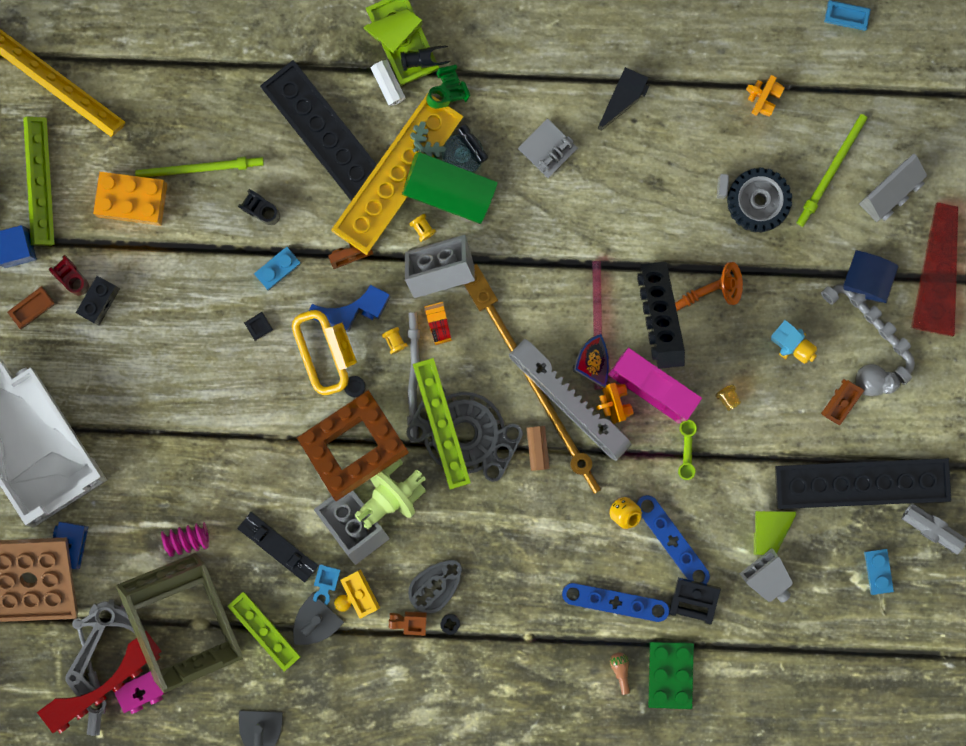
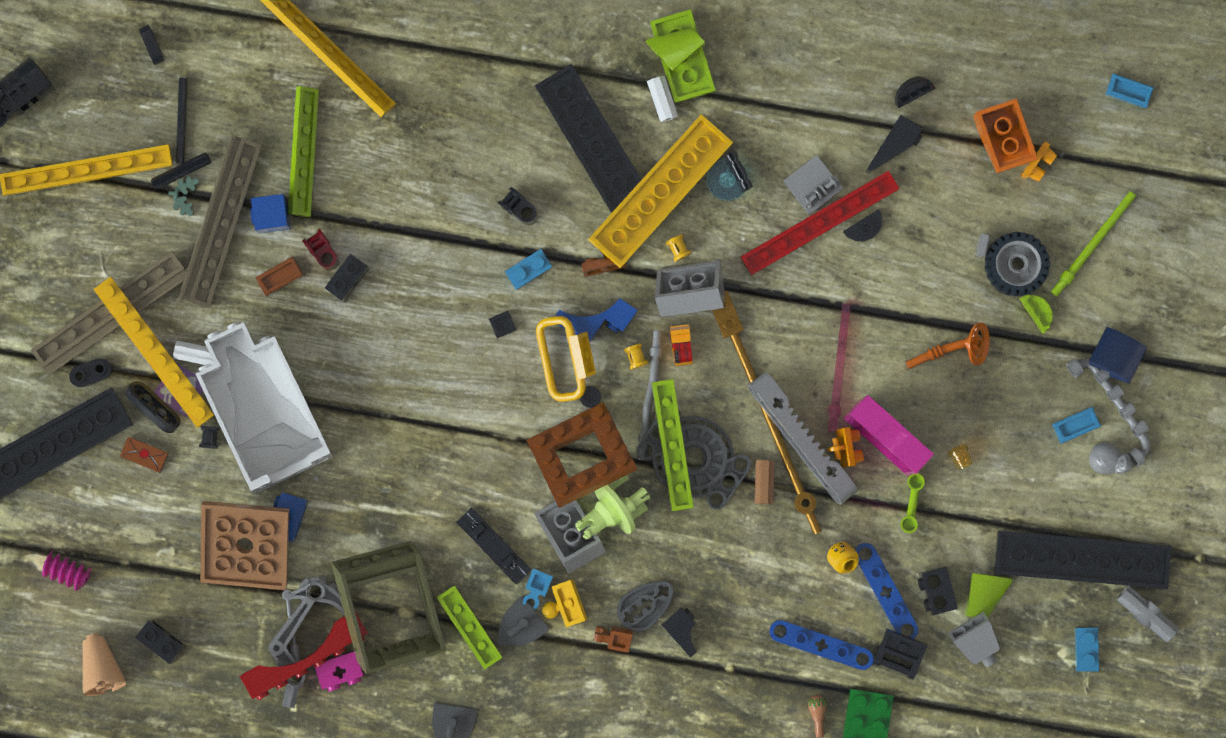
camera: 10 degrees right, 0 degrees up
light orange brick [93,171,167,226] -> none
lime bar [135,157,264,178] -> none
dark pink piece [161,522,209,557] -> none
black piece [400,45,451,71] -> none
green slope [402,152,498,224] -> none
sand green animal [410,121,446,158] -> none
green piece [426,64,470,109] -> none
black bush [440,614,460,635] -> none
shield [573,334,609,388] -> none
black brick [637,262,685,369] -> none
medium azure piece [771,320,817,364] -> none
dark orange plate [821,379,864,425] -> none
light grey slope [859,154,927,222] -> none
clear red wing [911,202,958,337] -> none
none -> black arch [661,607,697,658]
none -> red plate [740,171,900,276]
none -> black plate [842,209,882,242]
none -> black plate [895,76,936,108]
none -> black brick [917,566,958,616]
none -> orange slope [973,98,1038,173]
none -> lime plate [1019,295,1053,335]
none -> dark azure tile [1052,407,1101,444]

